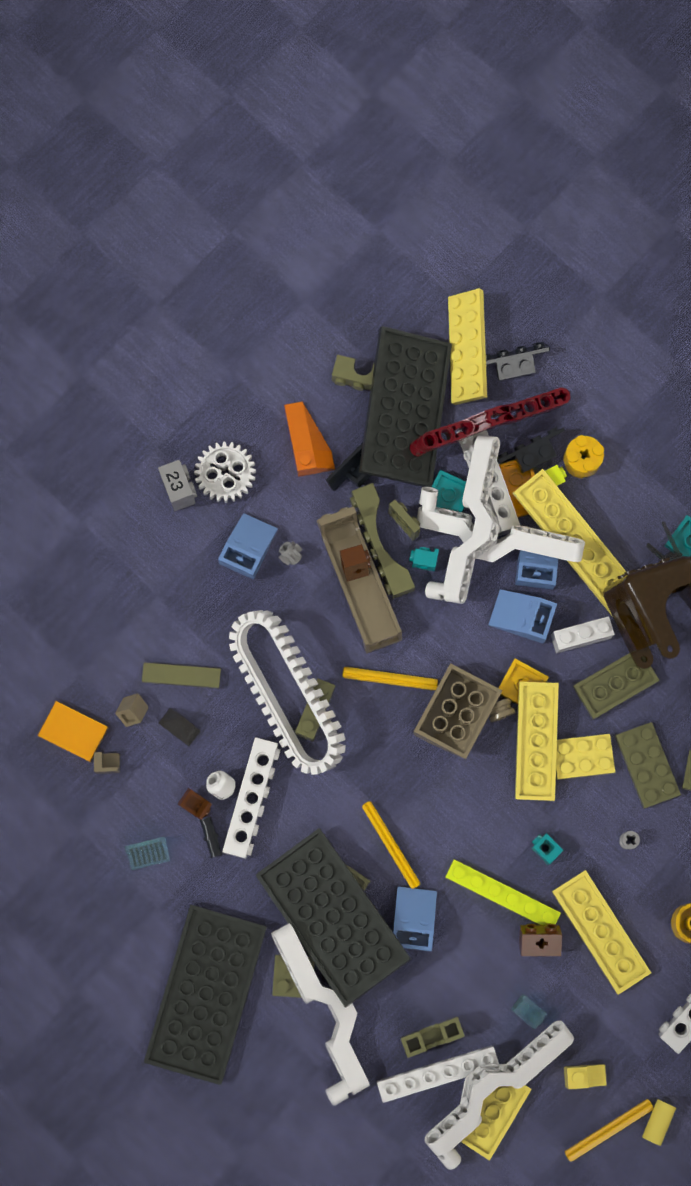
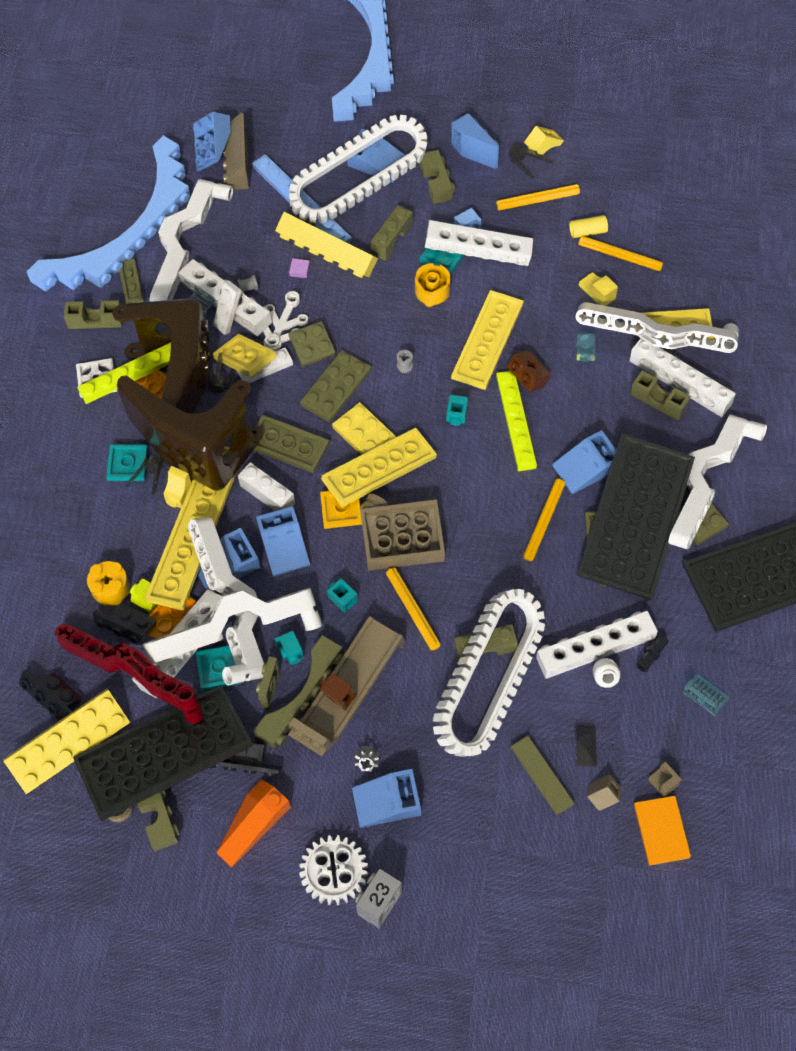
camera: 120 degrees left, 15 degrees down
reddish brown bracket [178,788,212,820] -> none
none -> light yellow arch [163,466,191,508]
none -> teal brick [327,578,358,614]

